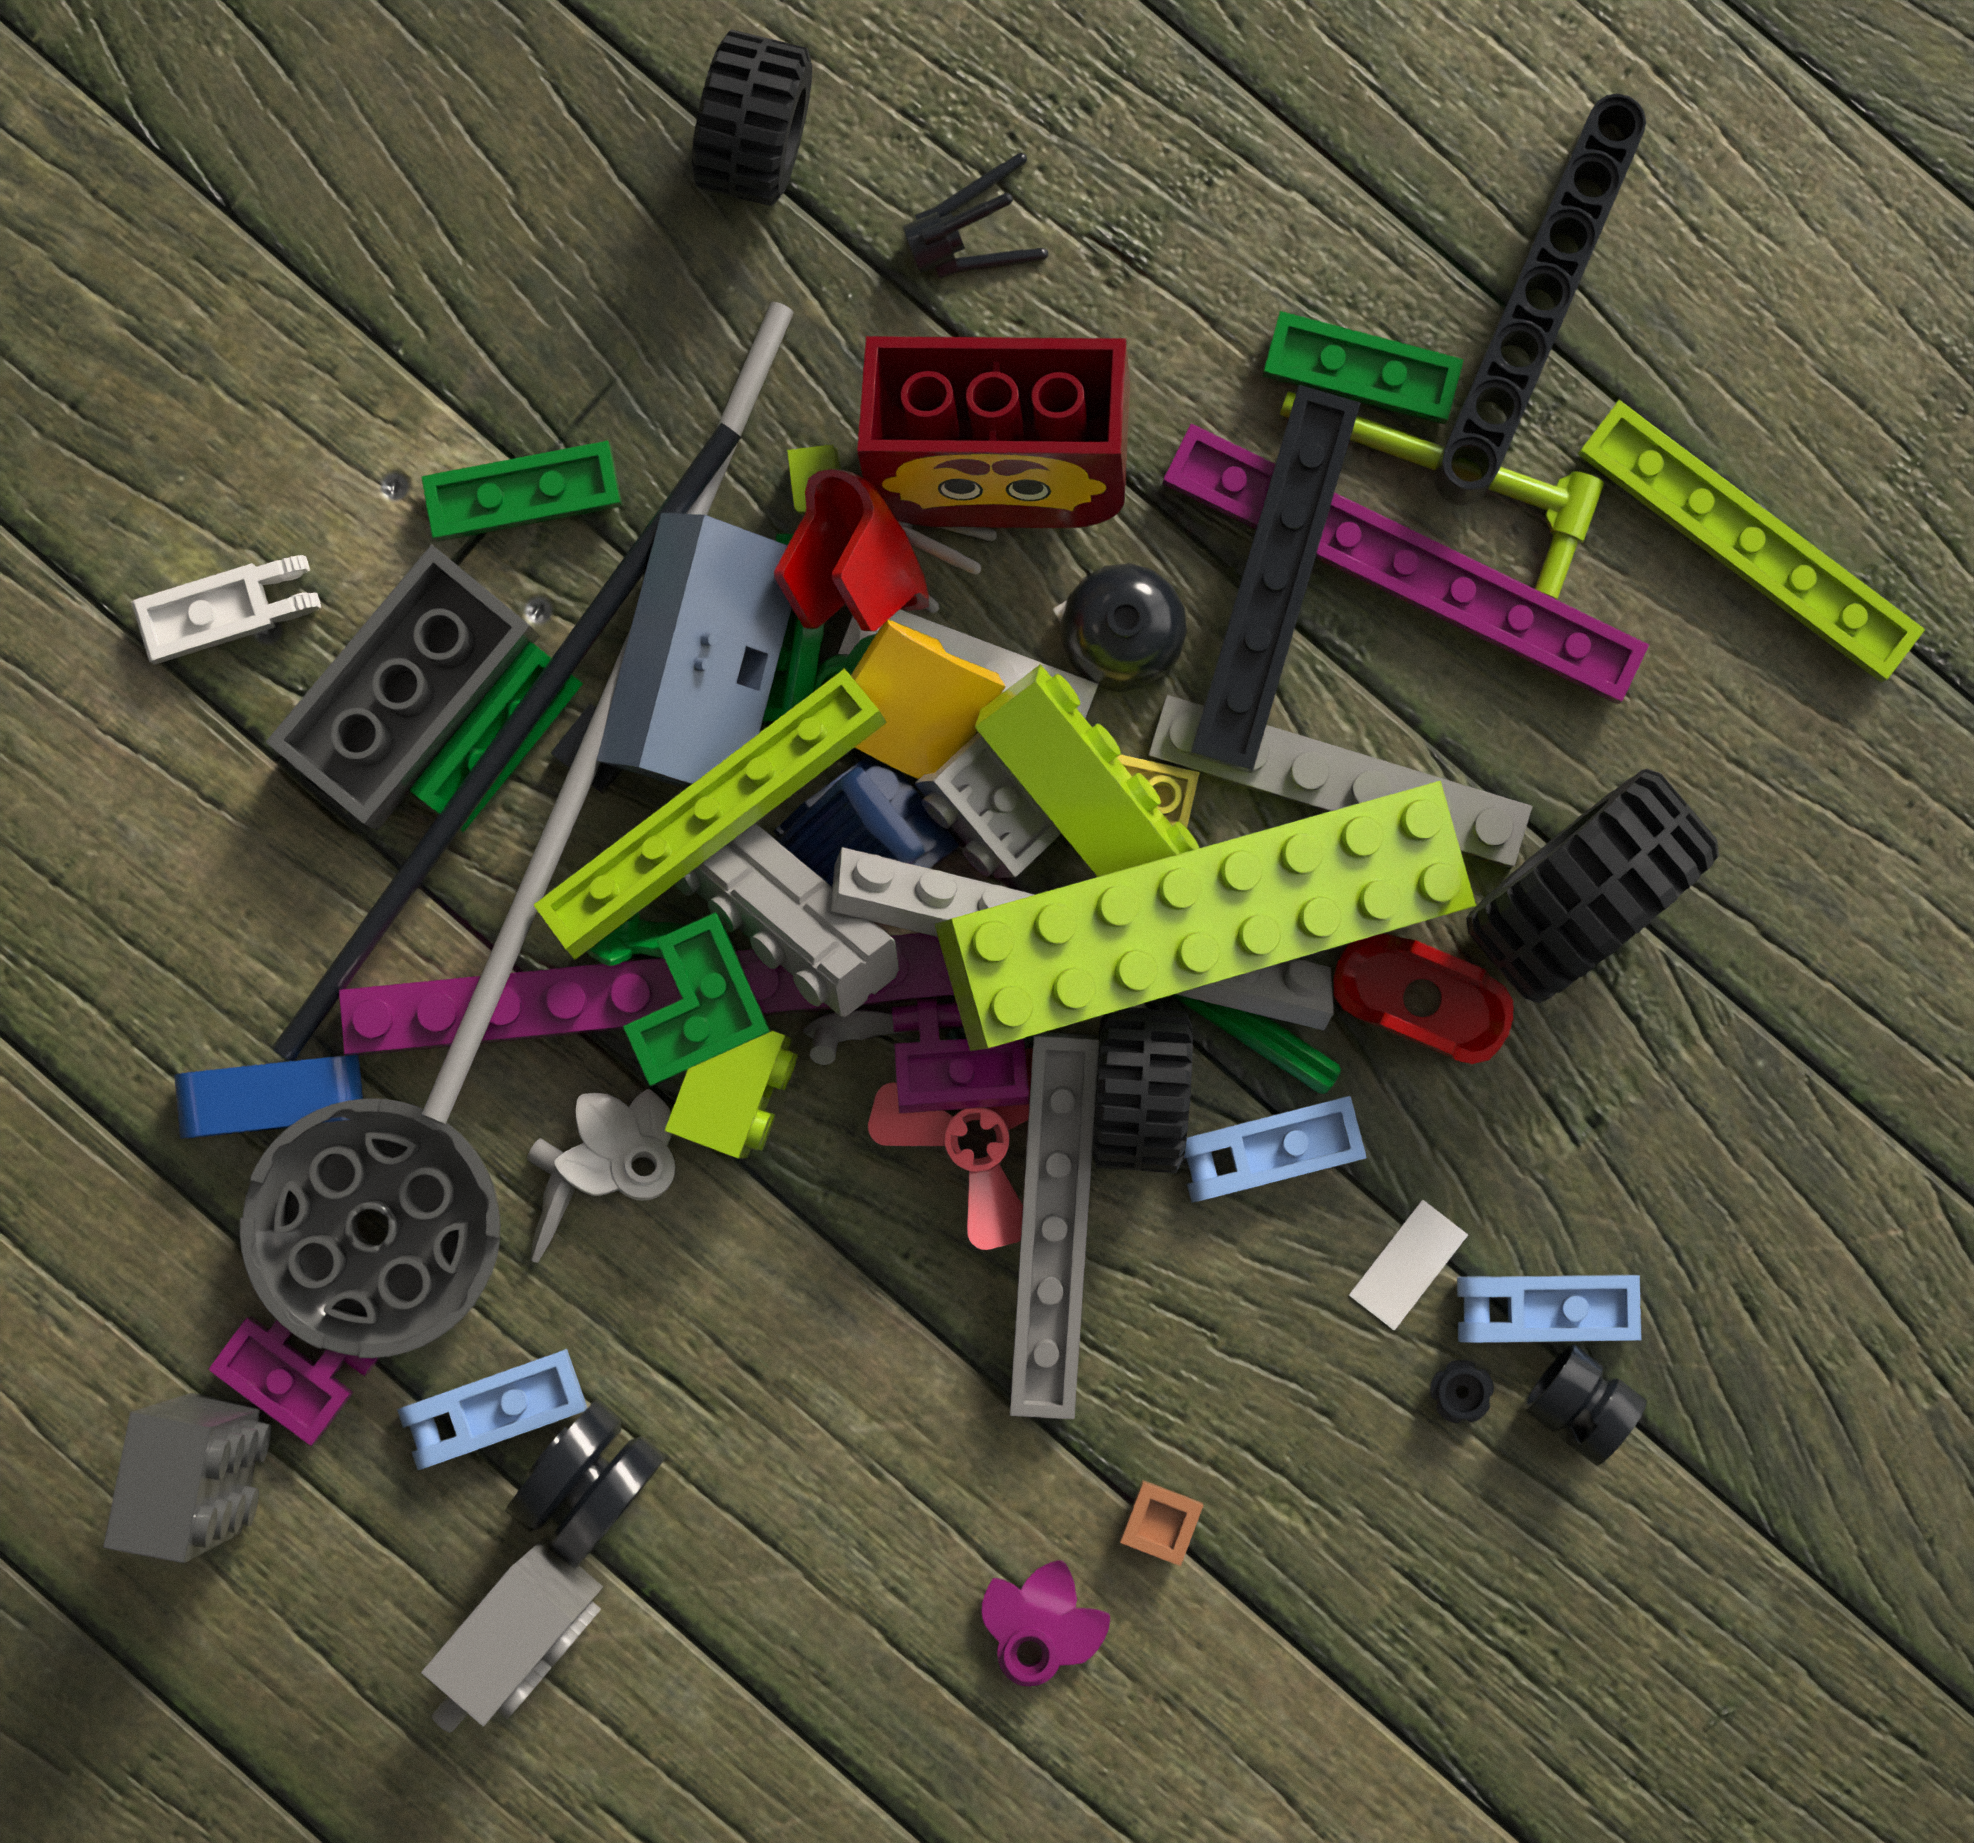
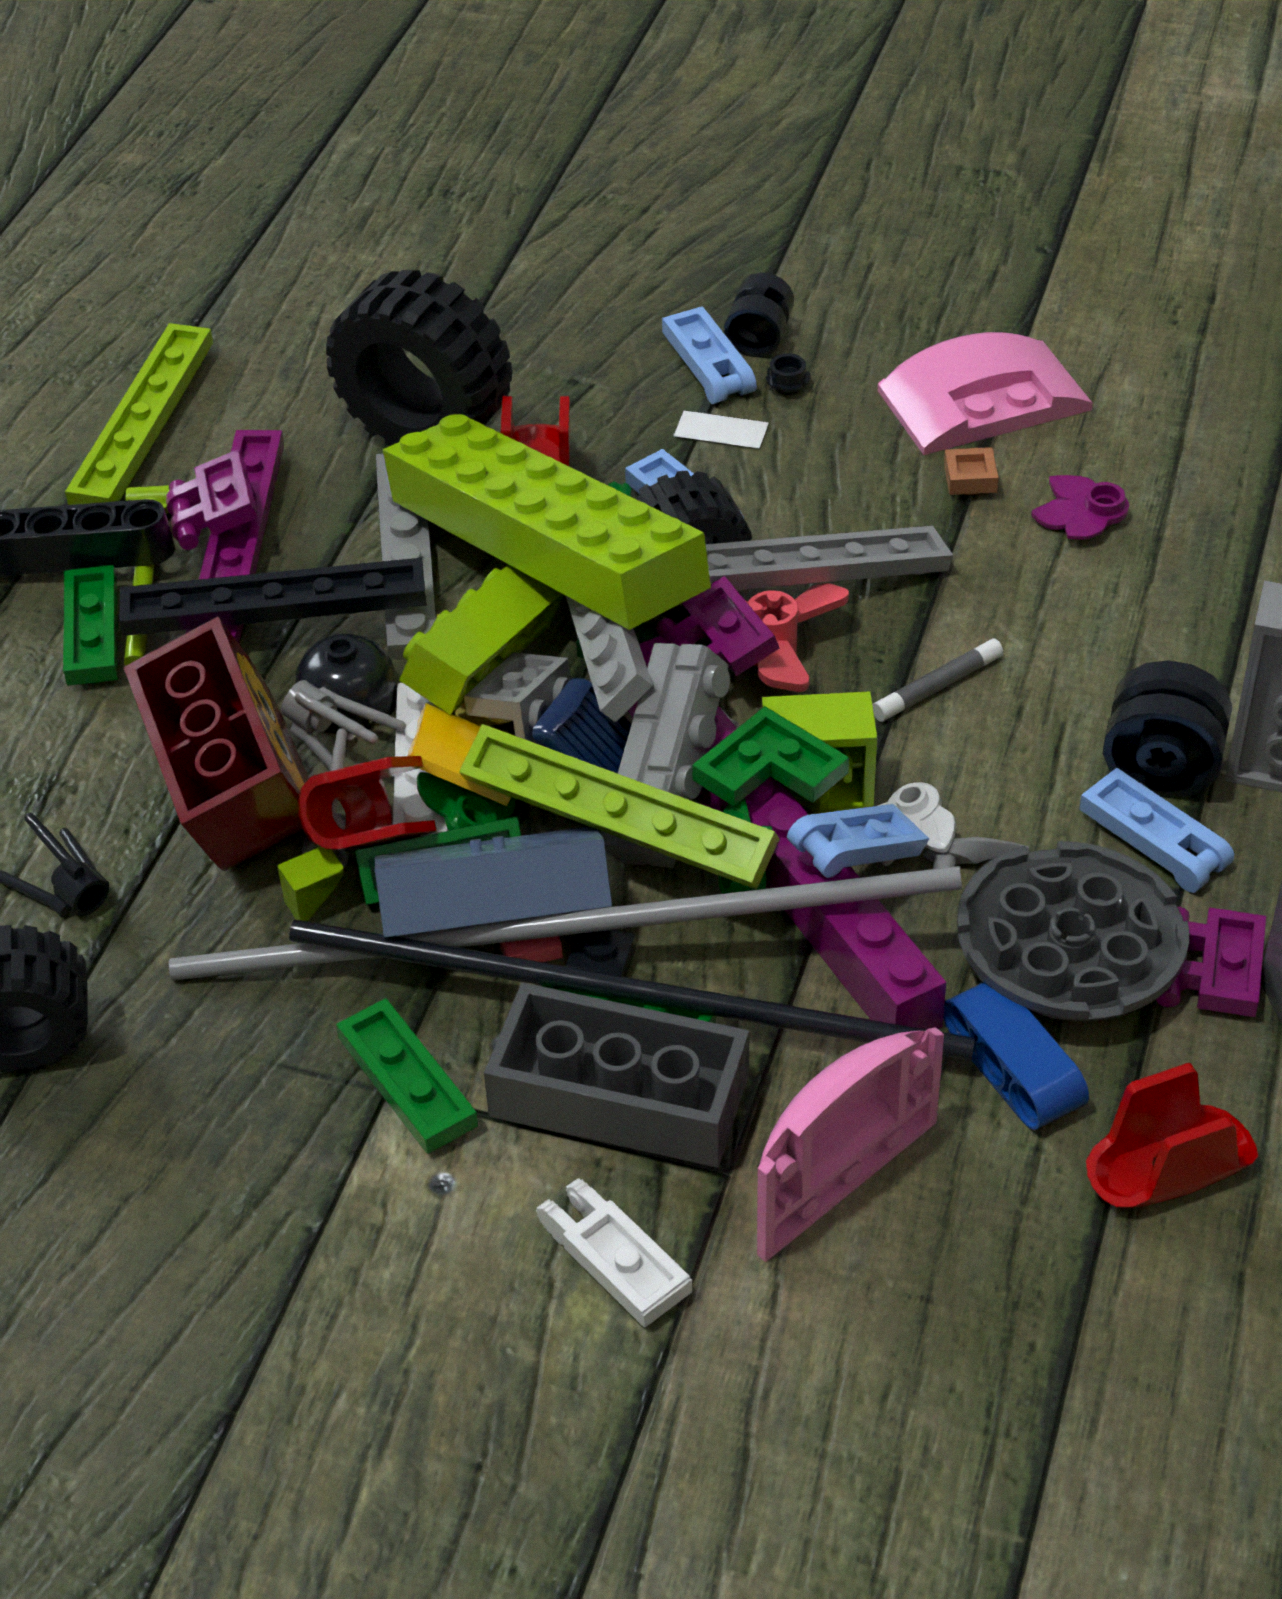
camera: 115 degrees left, 40 degrees down
none -> magenta plate [166,449,258,550]
none -> light grey plant [281,680,406,770]
none -> bright pink slope [757,1027,944,1262]
none -> light blue plate [787,804,930,878]
none -> flat silver bar [872,638,1003,722]
none -> bright pink slope [878,332,1093,455]
none -> red piece [1086,1063,1258,1209]

